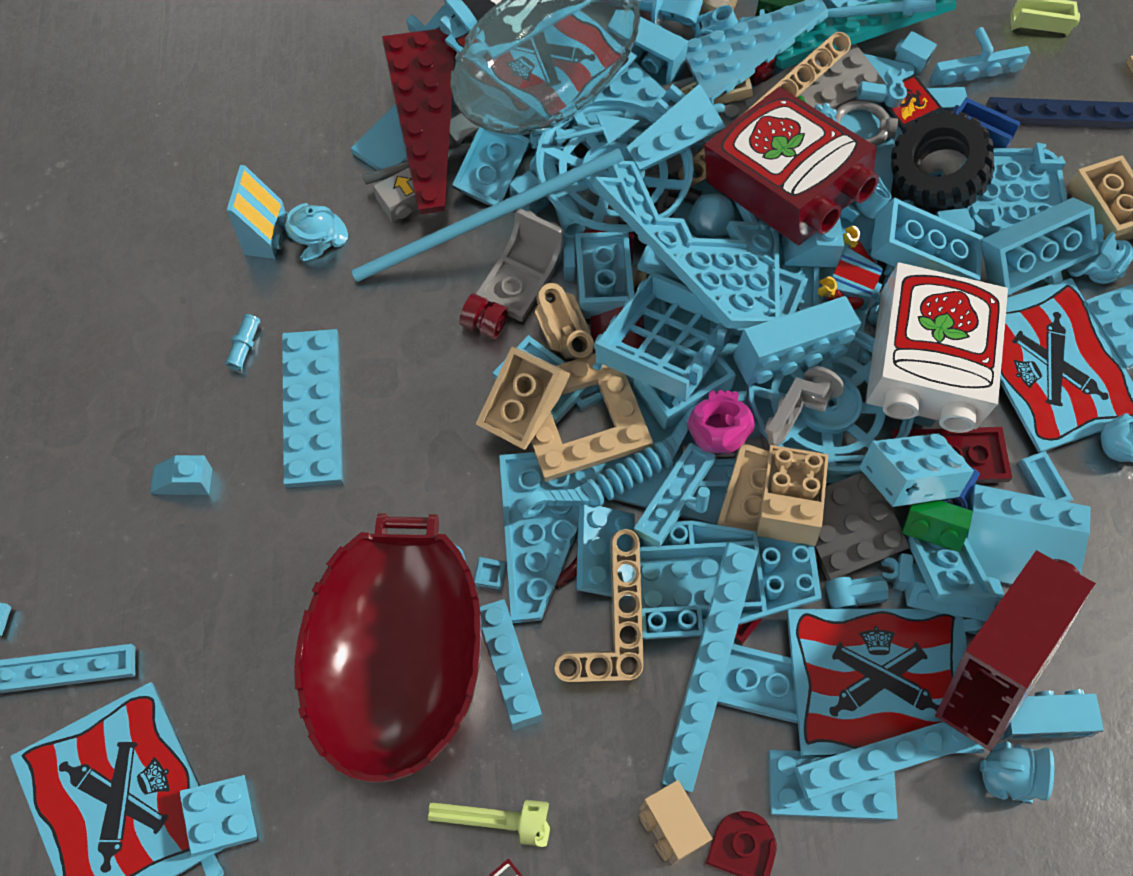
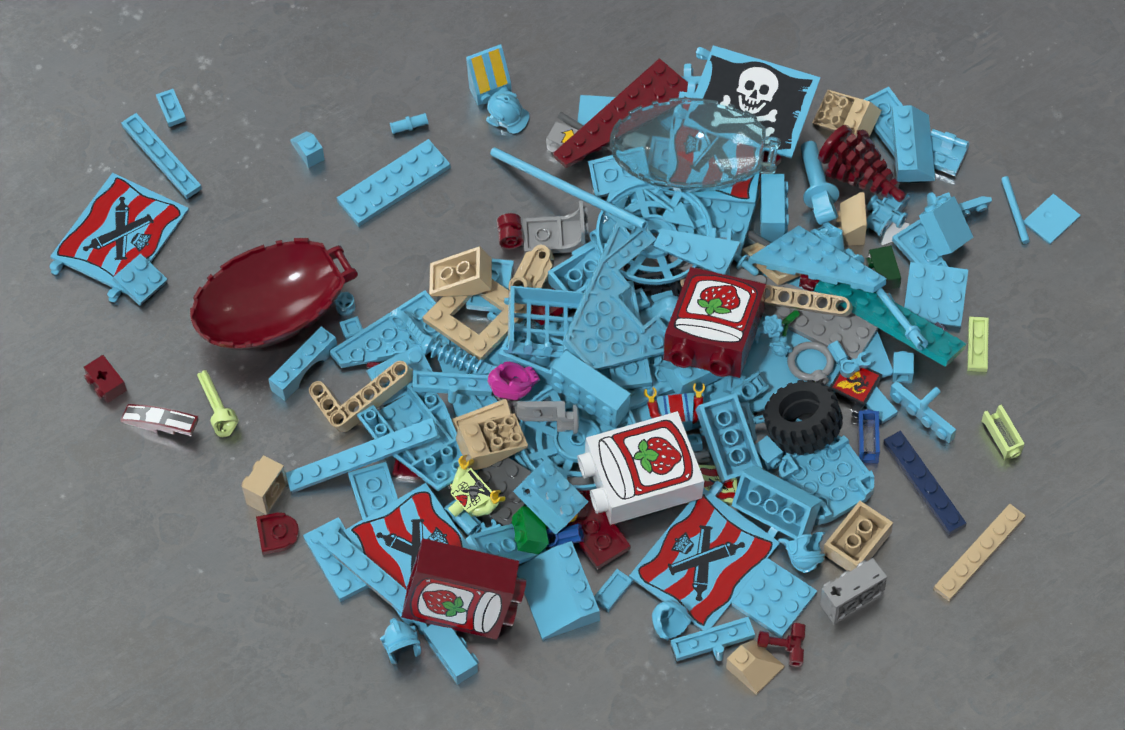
camera: 65 degrees right, 5 degrees down
none -> torso [448,454,505,517]

